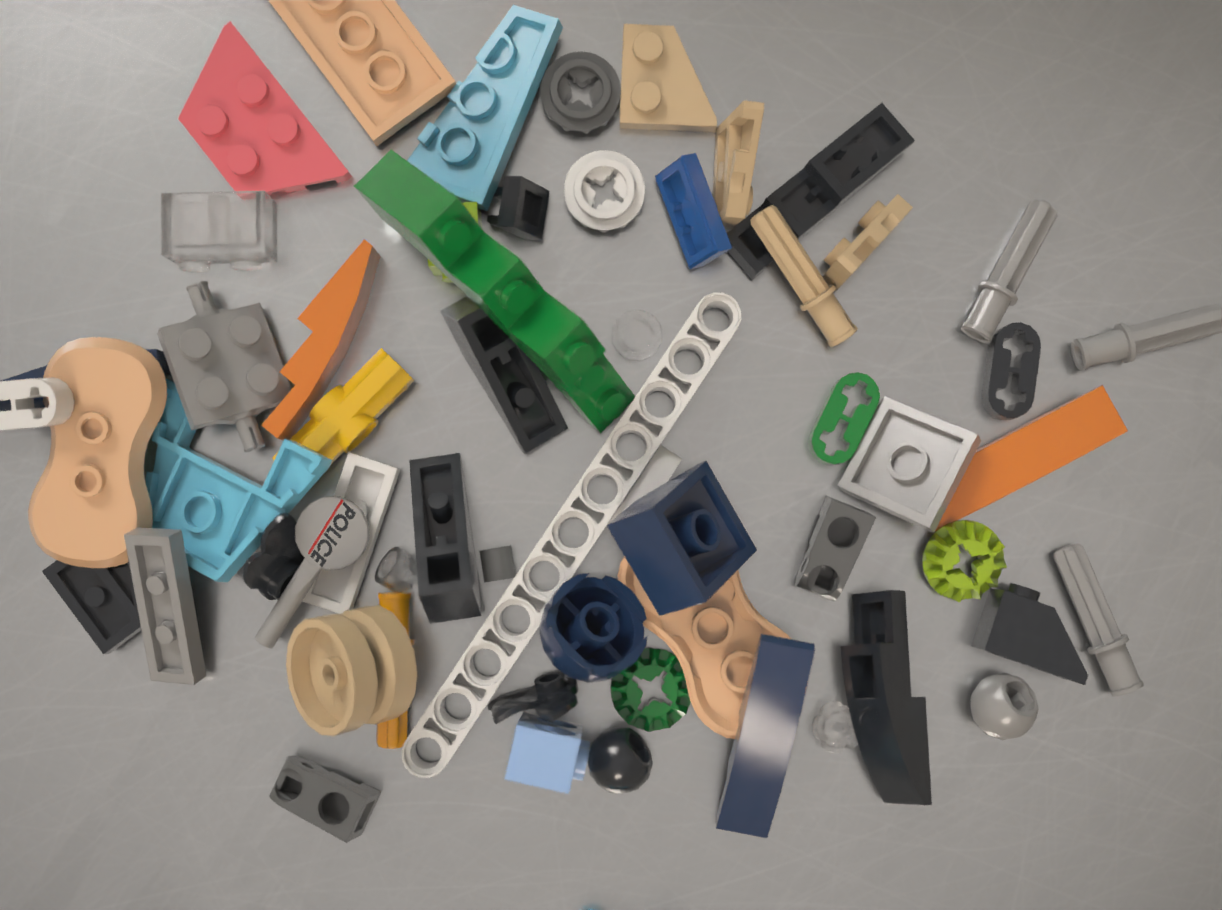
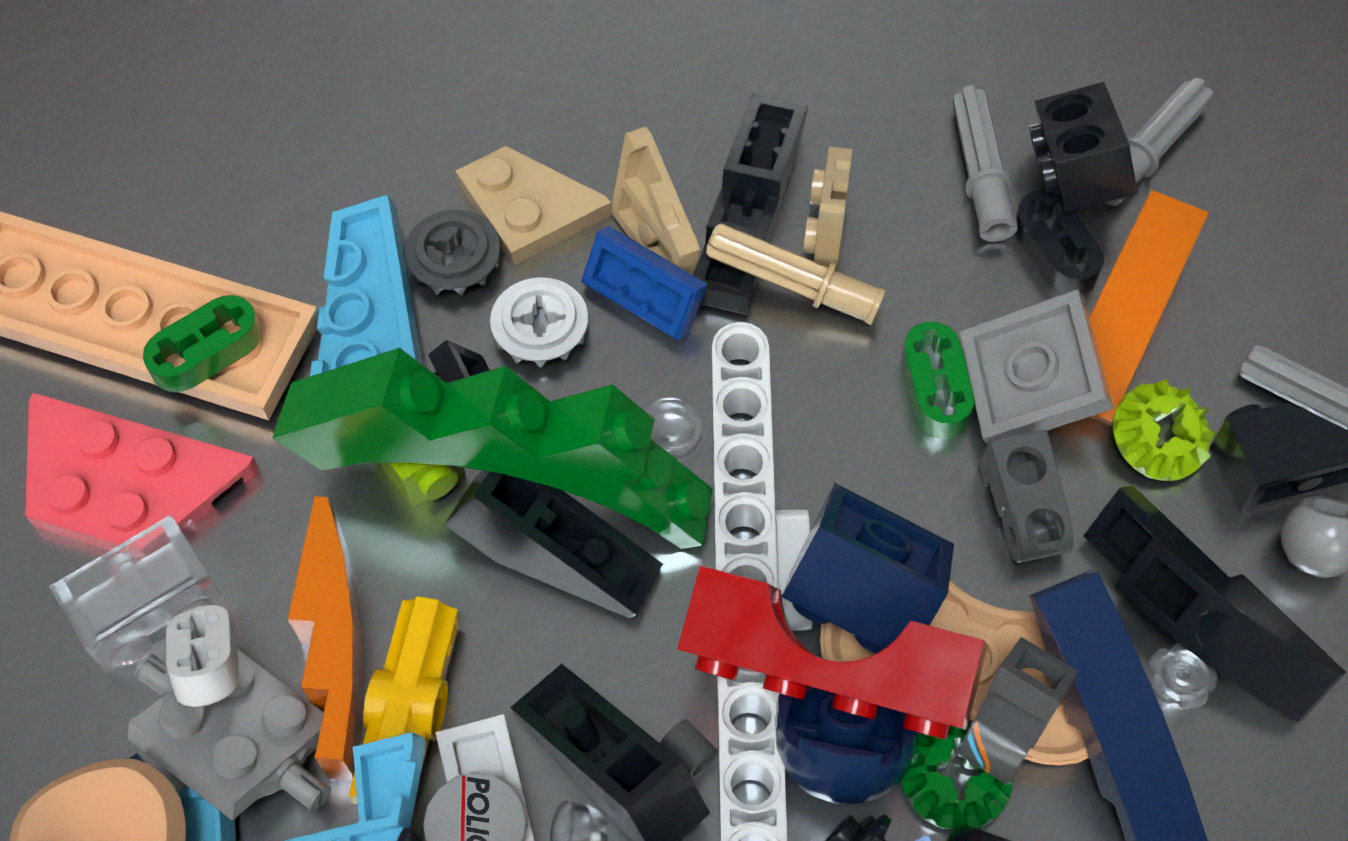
camera: 30 degrees left, 25 degrees down
none -> green beam [143,295,262,392]
none -> white beam [166,605,239,707]
none -> red arch [677,565,988,740]
none -> dark grey leg [957,637,1079,786]
none -> black brick [1028,81,1138,213]

